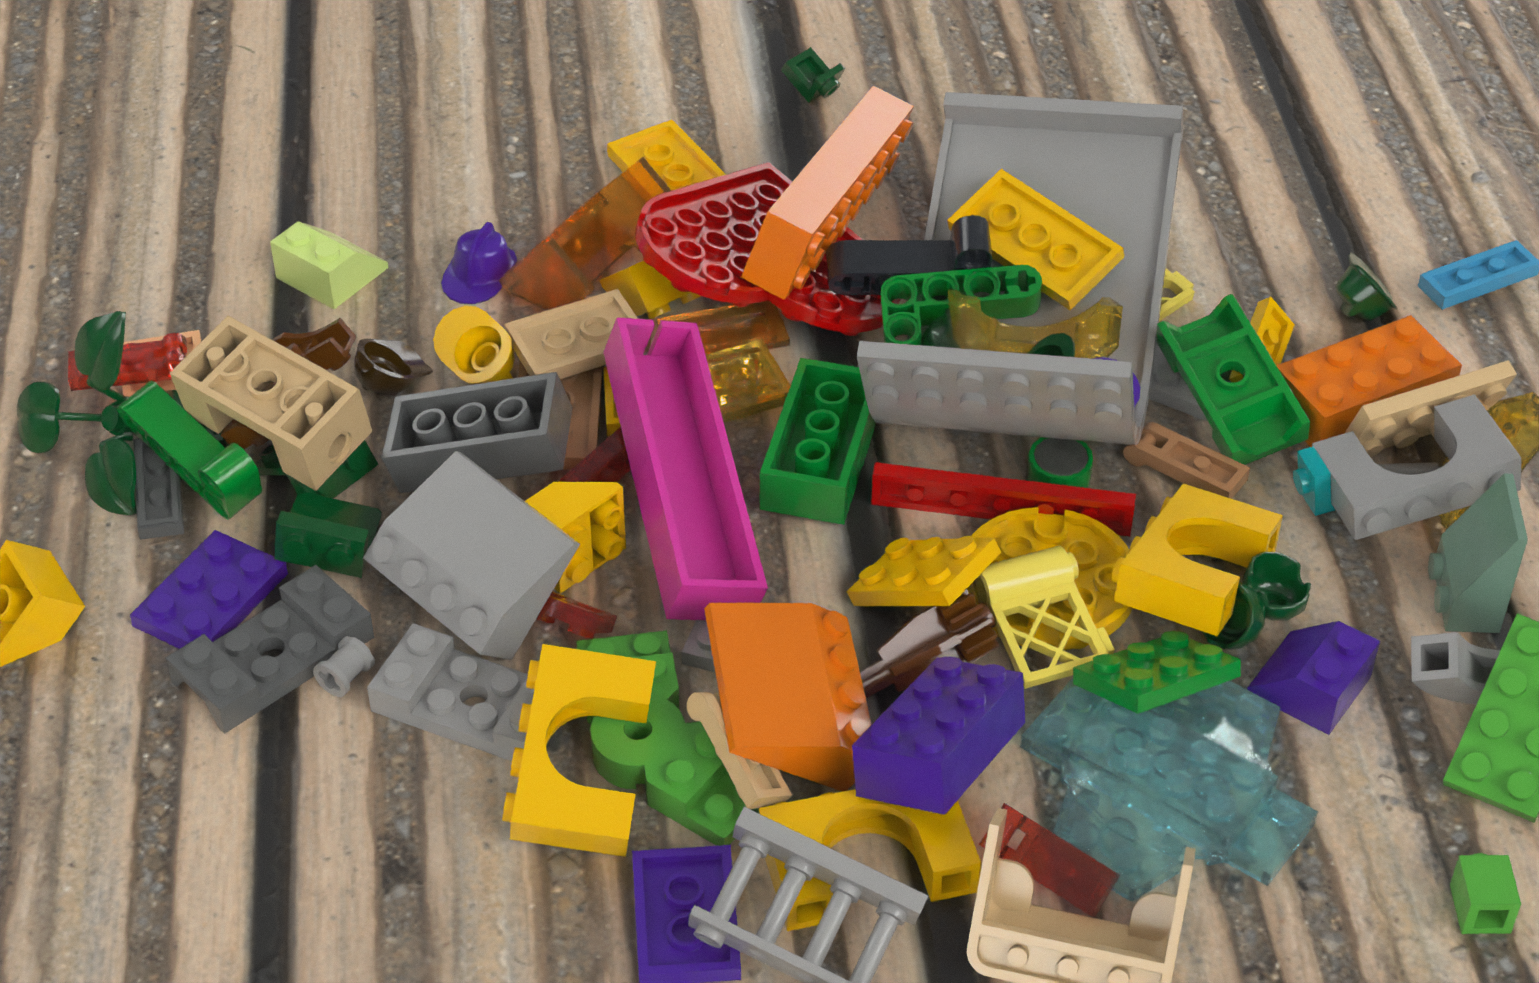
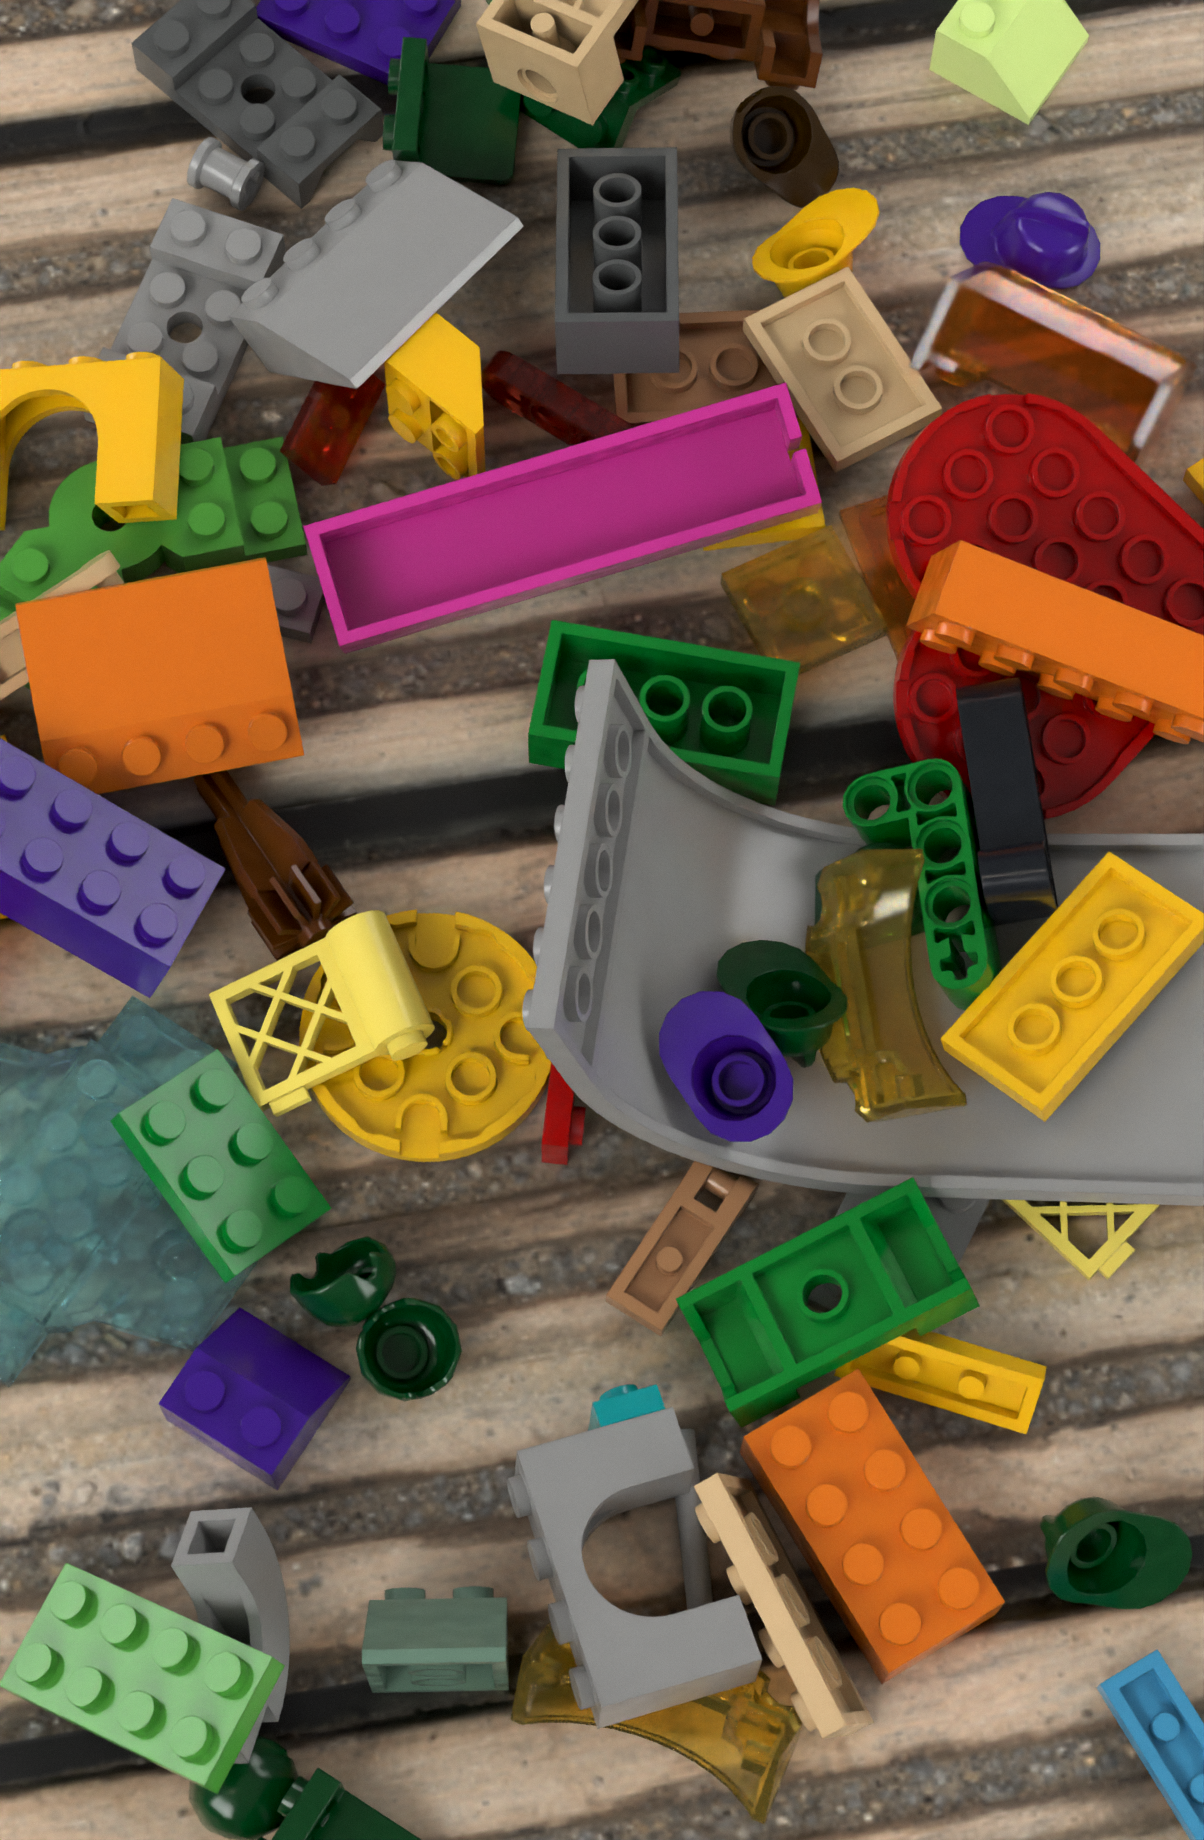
camera: 85 degrees right, 25 degrees up
yellow plate [846,536,1001,606] -> none
yellow arch [1111,483,1283,636] -> none

